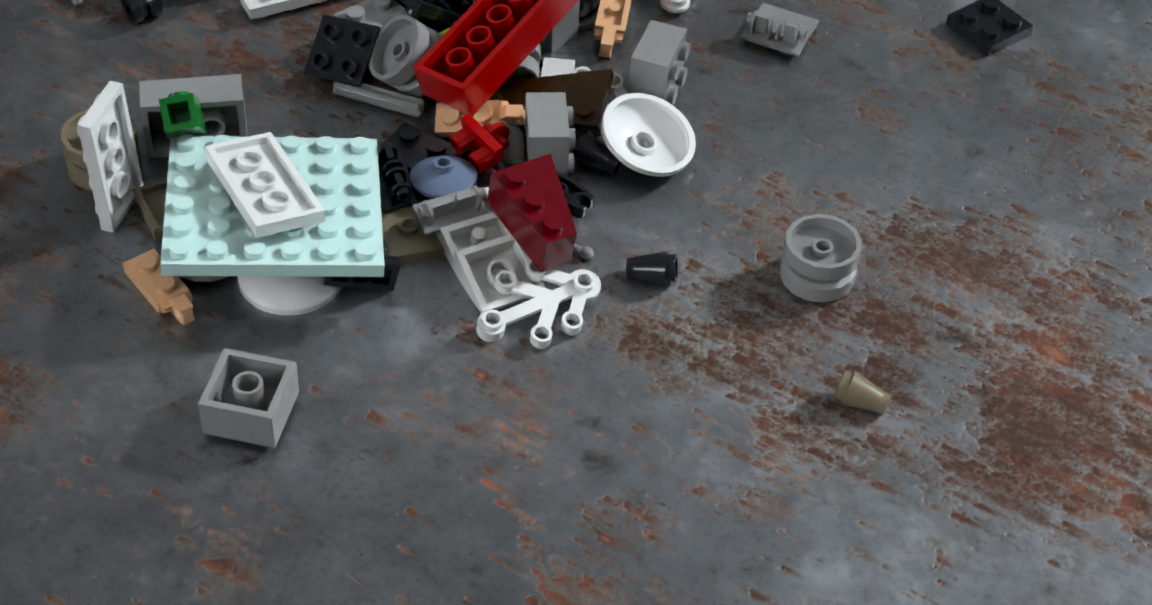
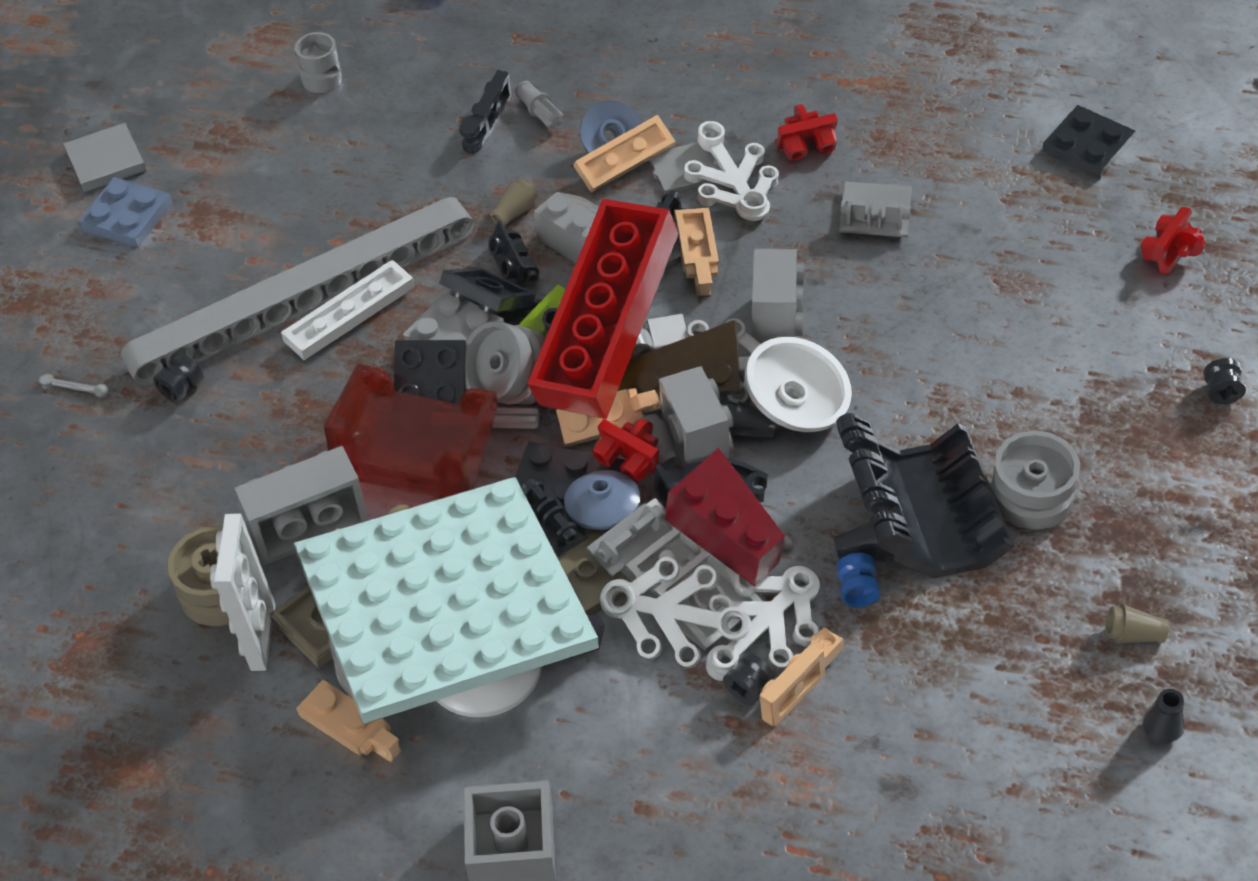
camera: 10 degrees left, 5 degrees up
green brick [159,91,206,138] -> none
white plate [204,132,325,238] -> none
none -> clear red windscreen [324,364,498,499]
none -> white plant [600,557,751,668]
none -> black wheel [723,653,774,704]
none -> light nougat hinge [760,627,844,726]
none -> black hinge [836,413,1015,578]
none -> blue wheel [837,553,881,607]
none -> red hips [1141,207,1206,274]
none -> black cone [1143,689,1185,744]
none -> black wheel [1203,358,1246,404]

